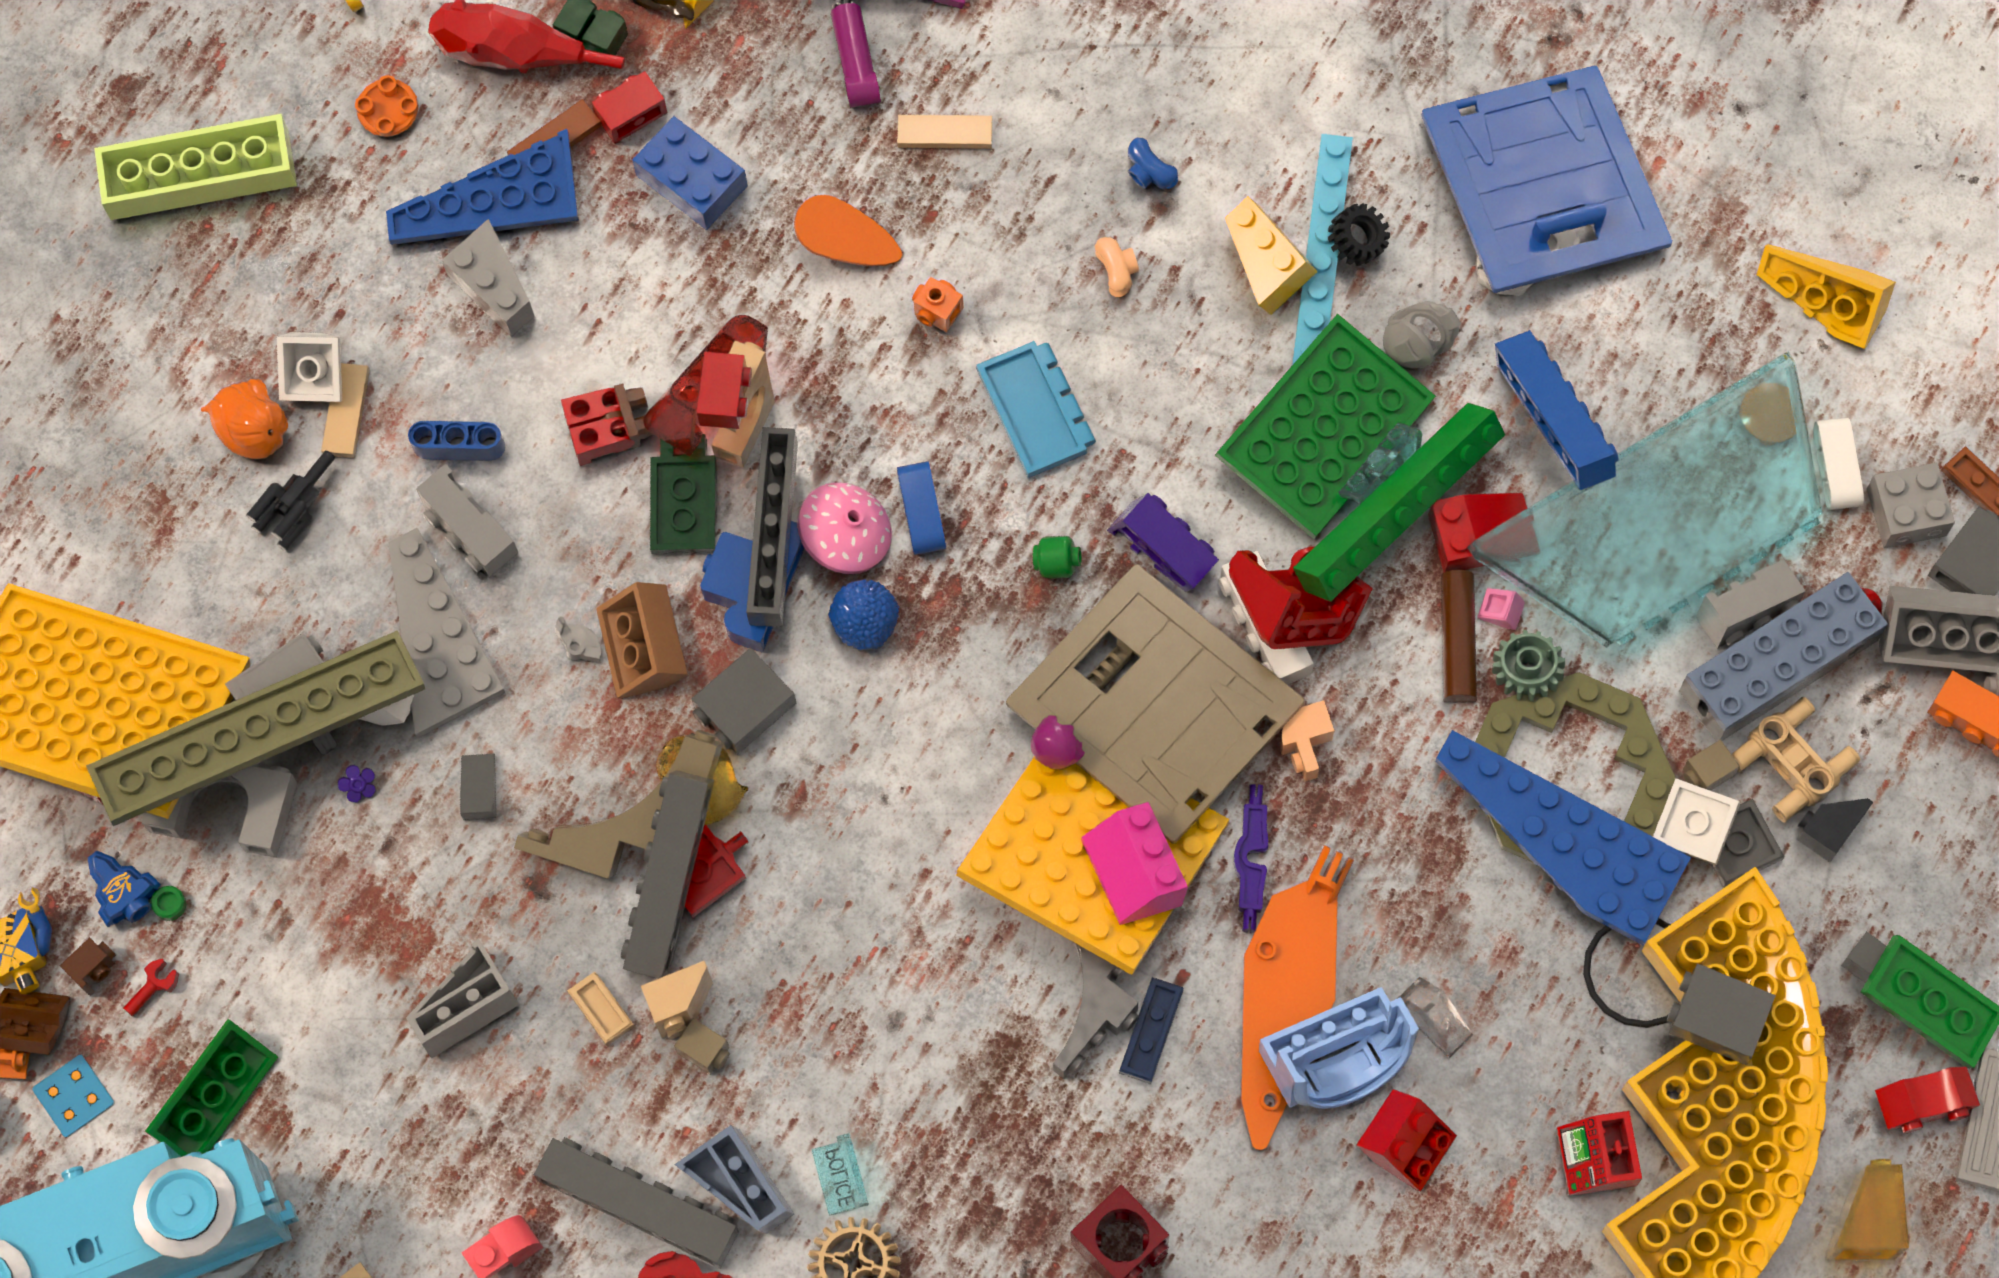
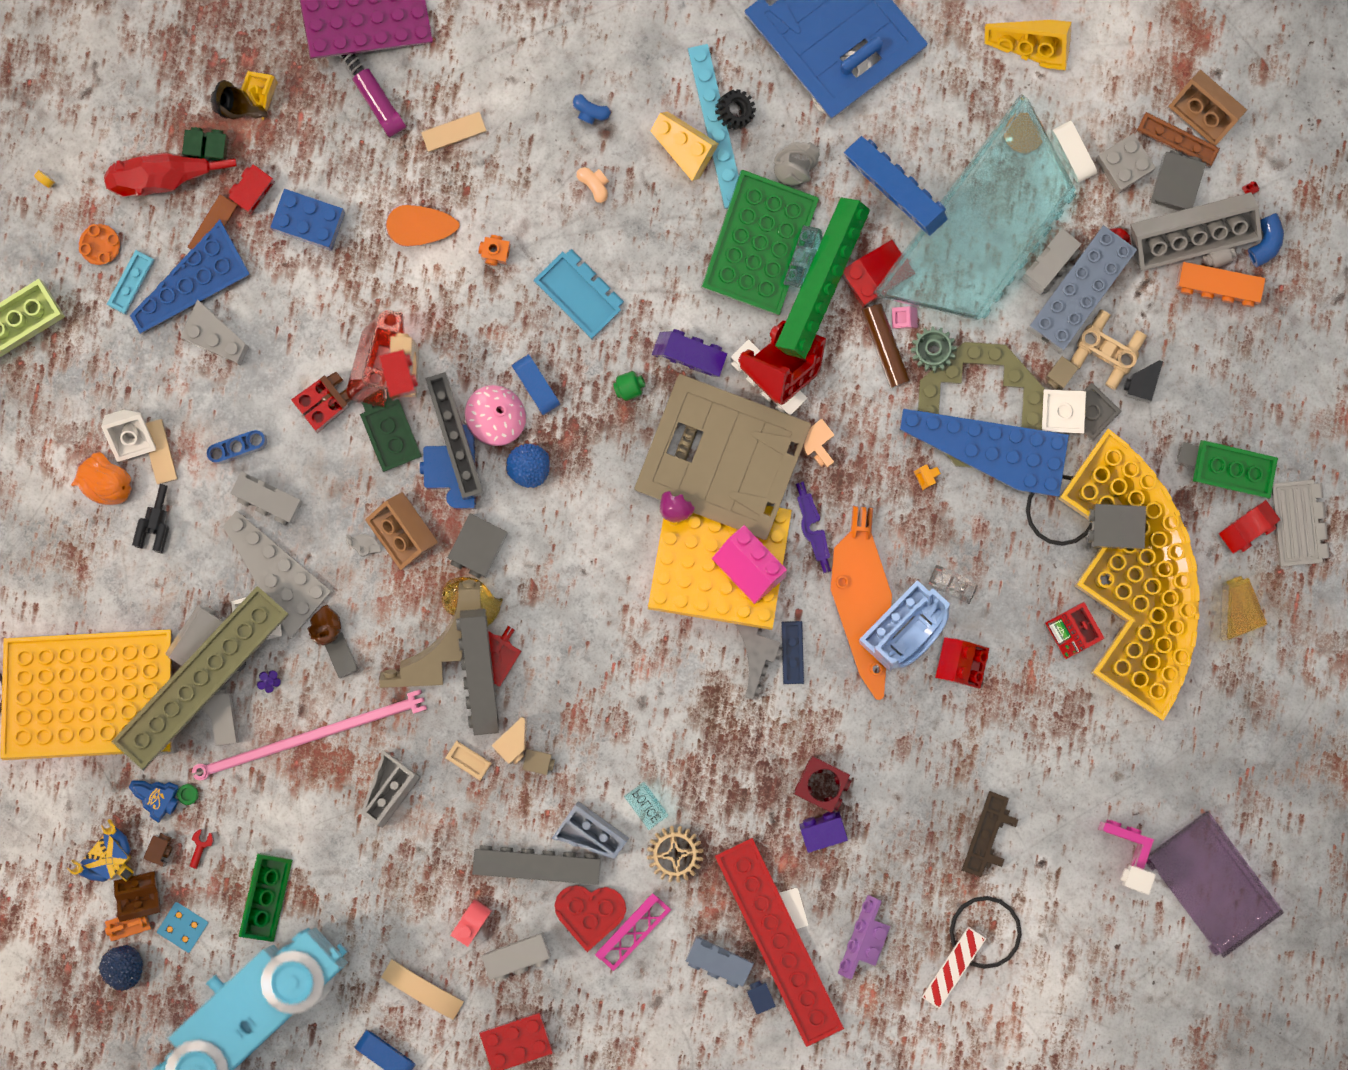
camera: 20 degrees left, 15 degrees up
none -> medium azure tile [106,250,155,315]
none -> bright pink hinge [192,689,427,780]
none -> reddish brown hair [307,605,341,646]
none -> light orange tile [914,464,941,490]

